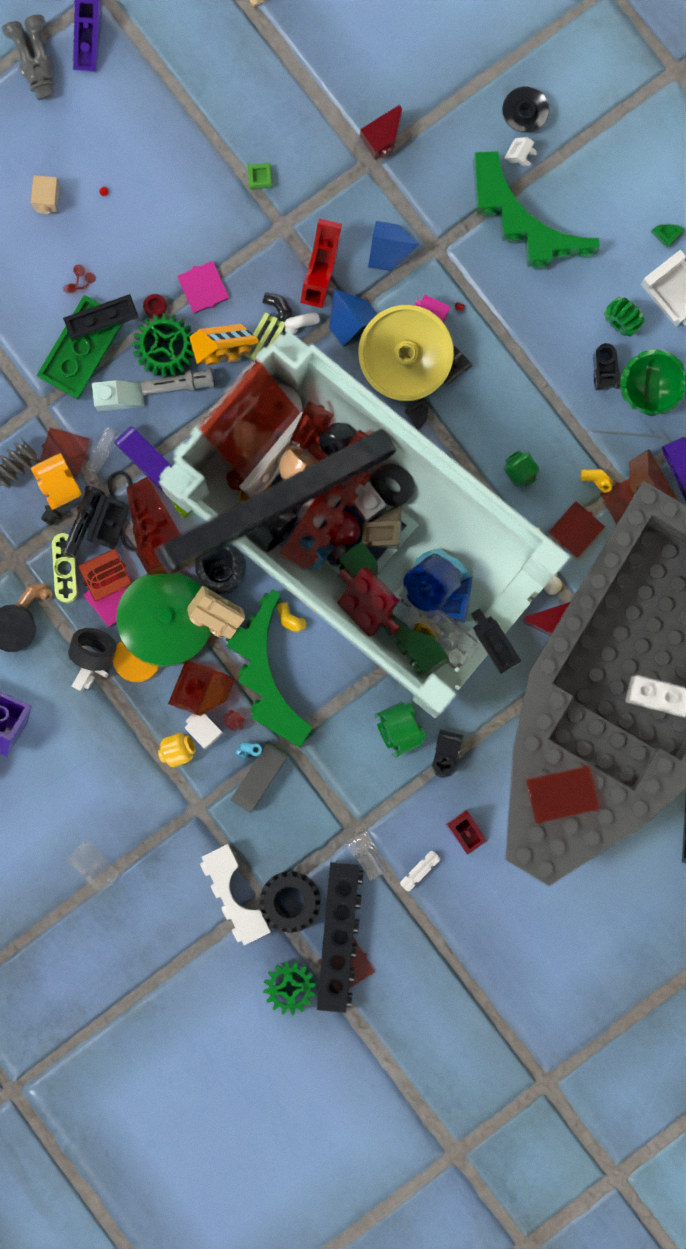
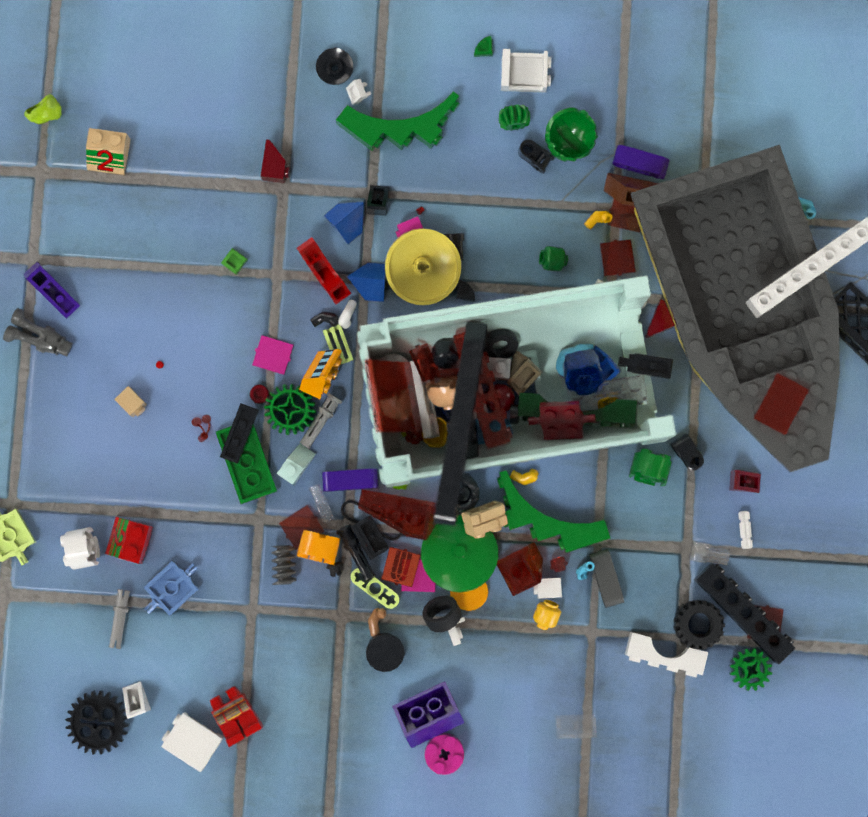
camera: 45 degrees left, 0 degrees up
none -> black slope [366,185,389,216]

